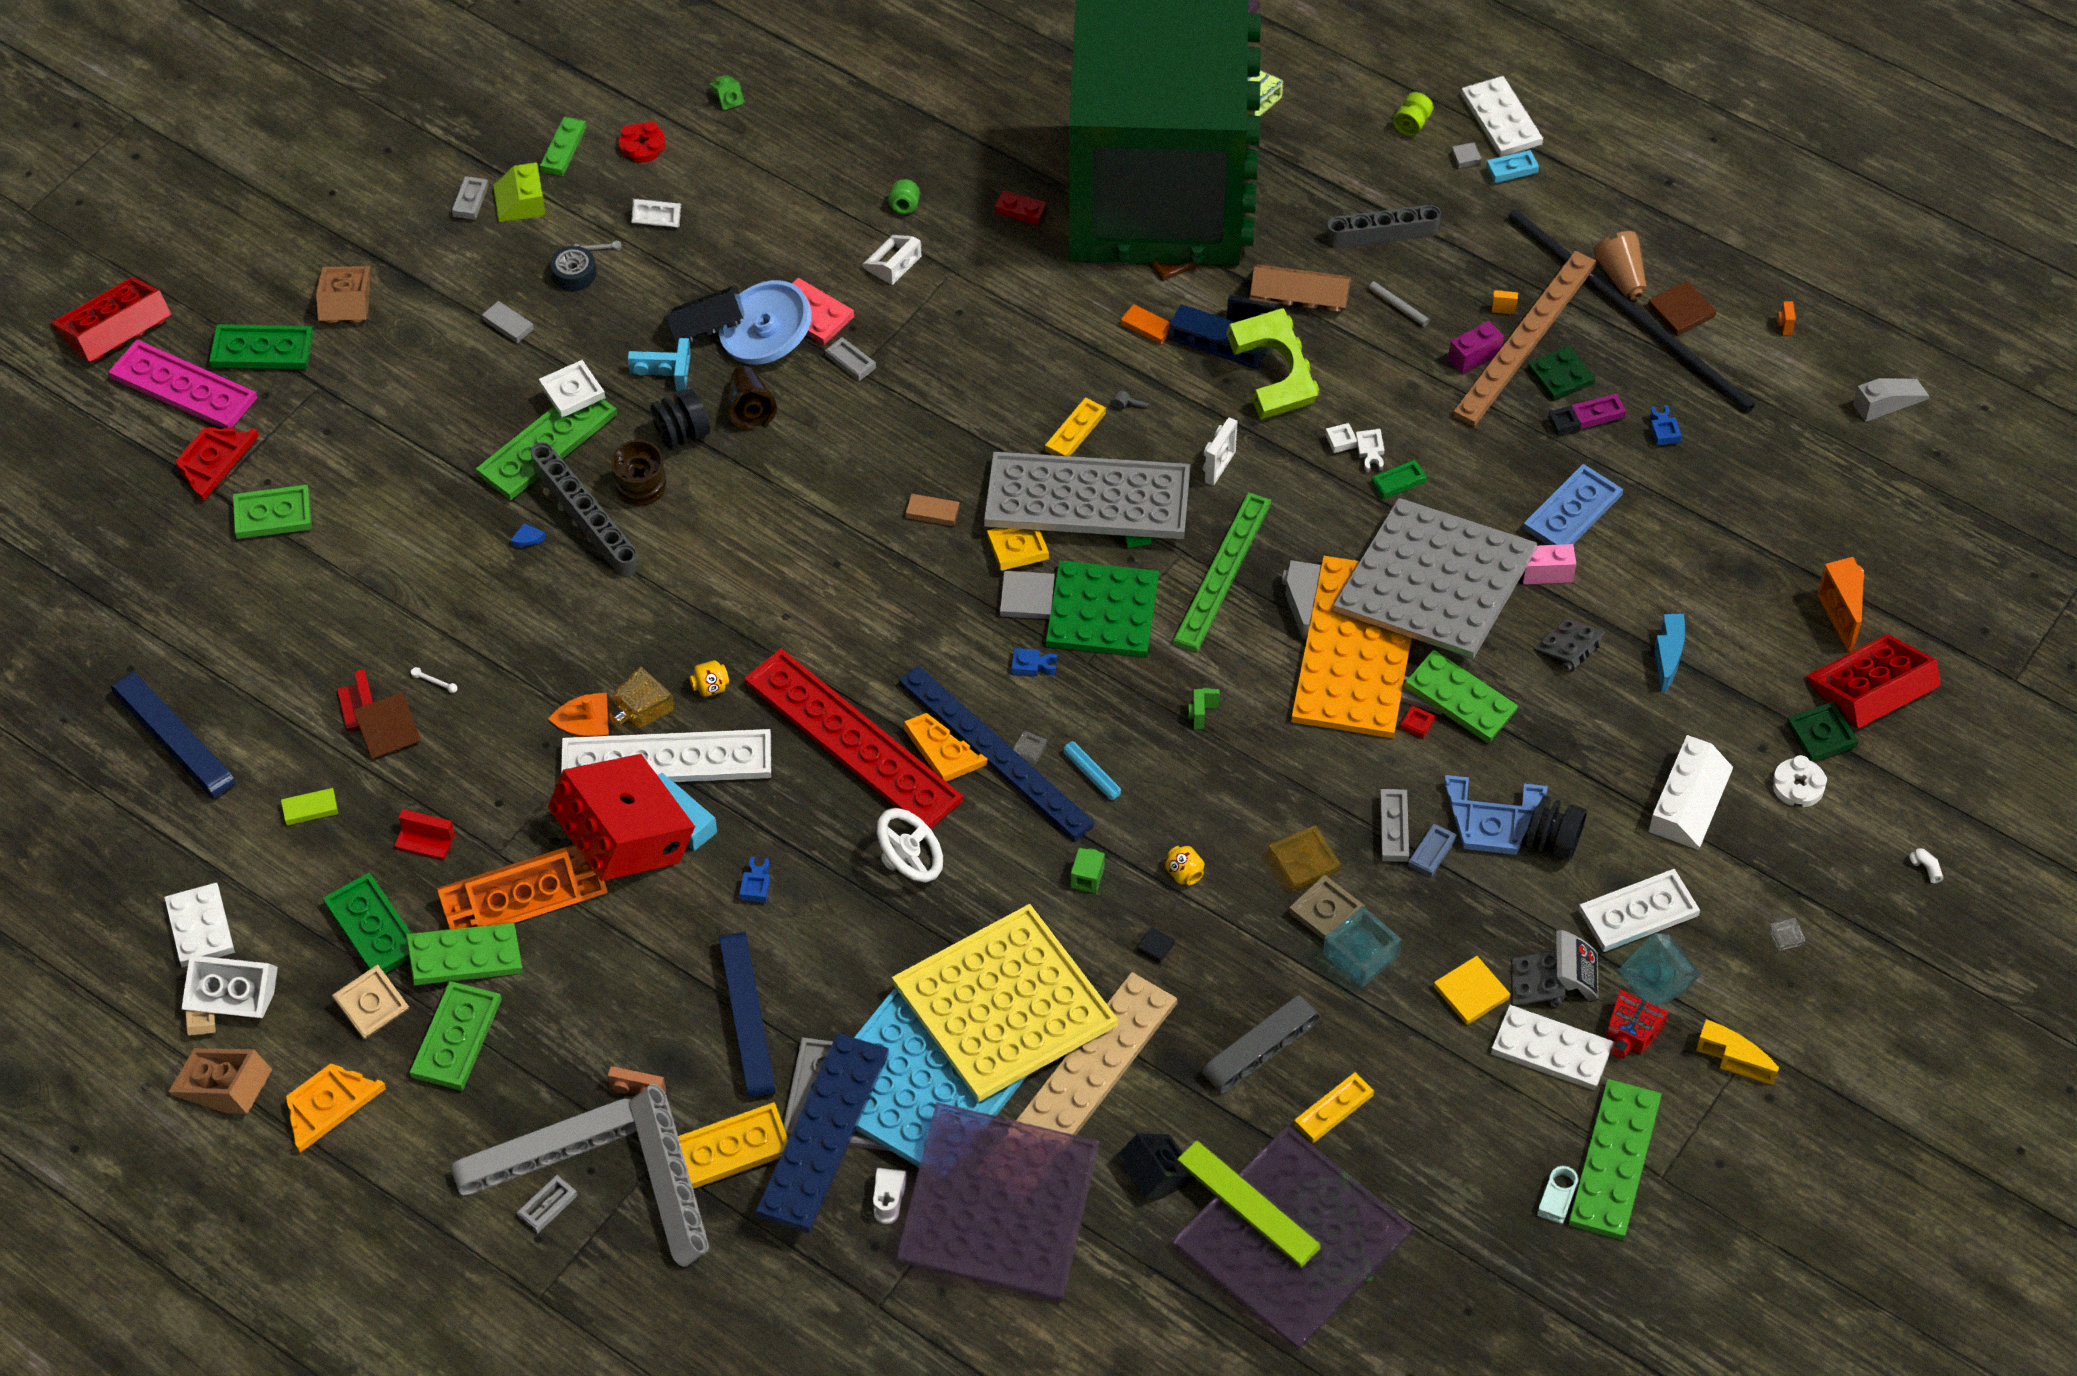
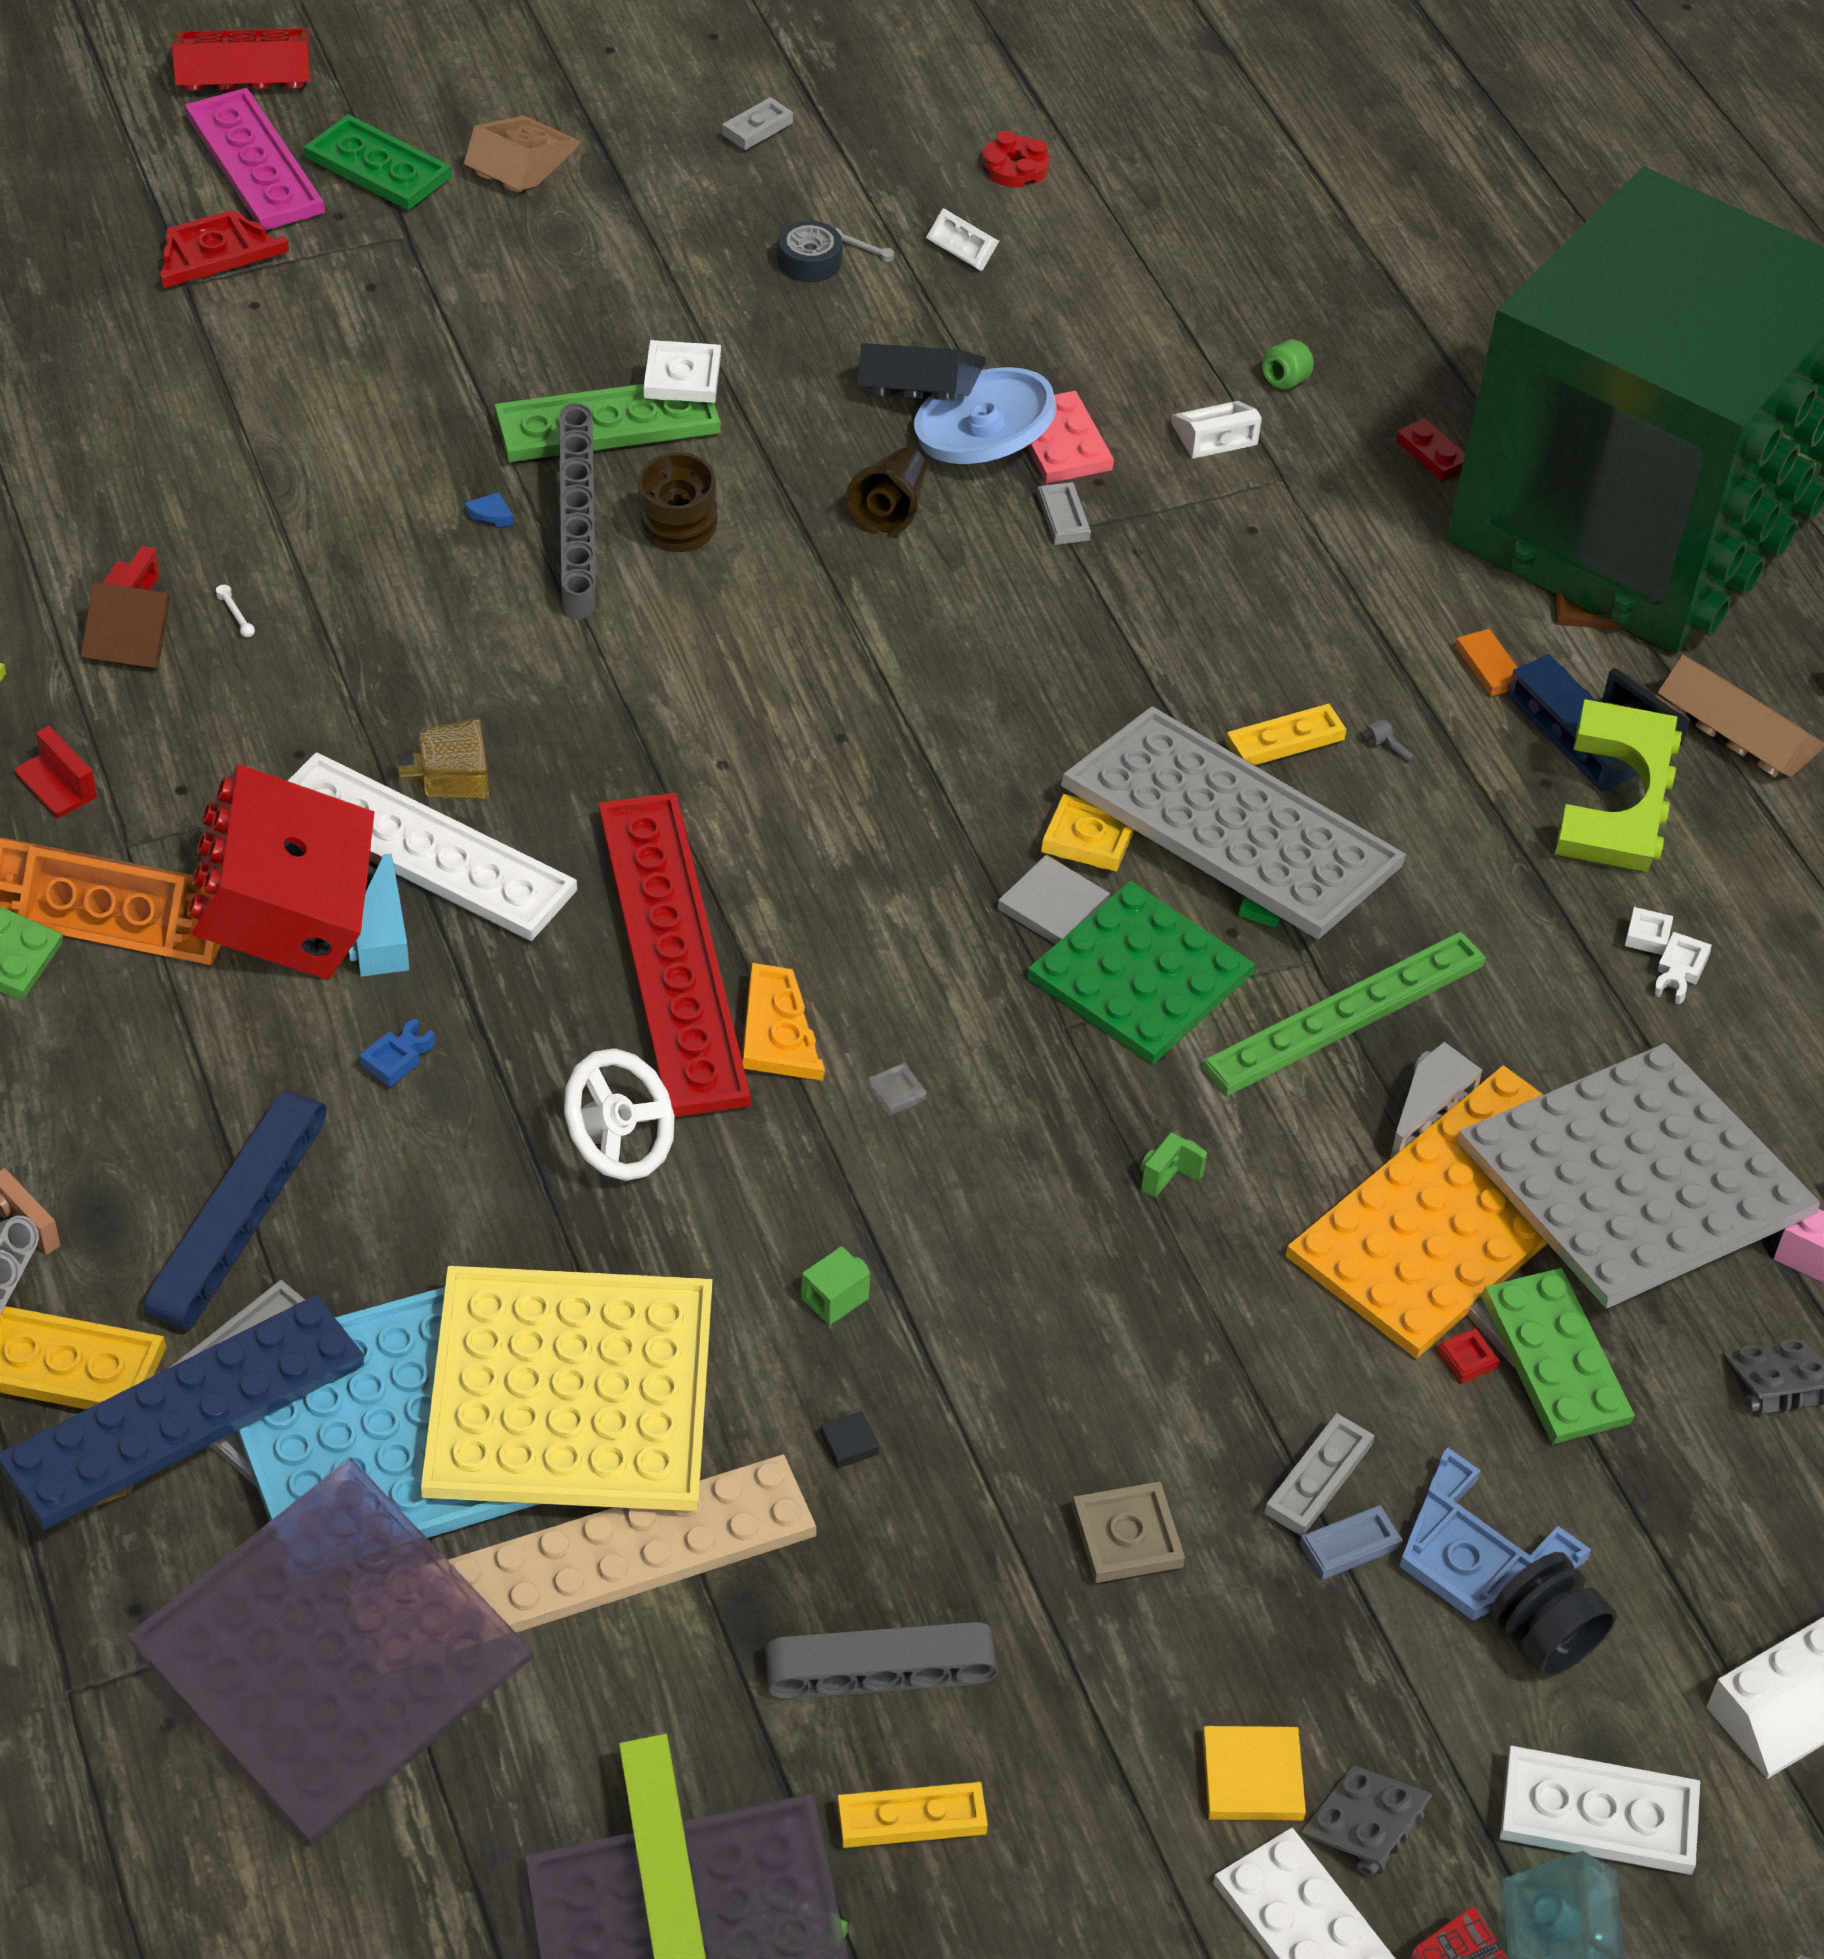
camera: 30 degrees right, 5 degrees down
bright green plate [233,485,312,539] -> none
light grey tile [482,301,534,343] -> none
lime slope [493,162,546,222] -> none
bright green plate [540,117,587,177] -> none
orange shield [548,693,609,737] -> none
medium azure bracket [628,338,691,391] -> none
black wheel [650,387,710,450] -> none
yellow head [689,660,729,697] -> none
bright green bracket [710,75,744,110] -> none
white piece [873,1168,906,1224] -> none
dark blue plate [899,665,1094,842] -> none
medium nougat tile [906,494,960,526] -> none
blue plate [1012,648,1057,677] -> none
medium azure axle [1064,741,1121,800] -> none
black slope [1116,1133,1197,1199] -> none
yellow head [1165,846,1205,885] -> none
white plate [1203,417,1237,486] -> none
clear yellow plate [1269,825,1341,891] -> none
clear light blue brick [1323,906,1402,988] -> none
green tile [1371,460,1427,500] -> none
light grey slope [1556,930,1599,1001] -> none

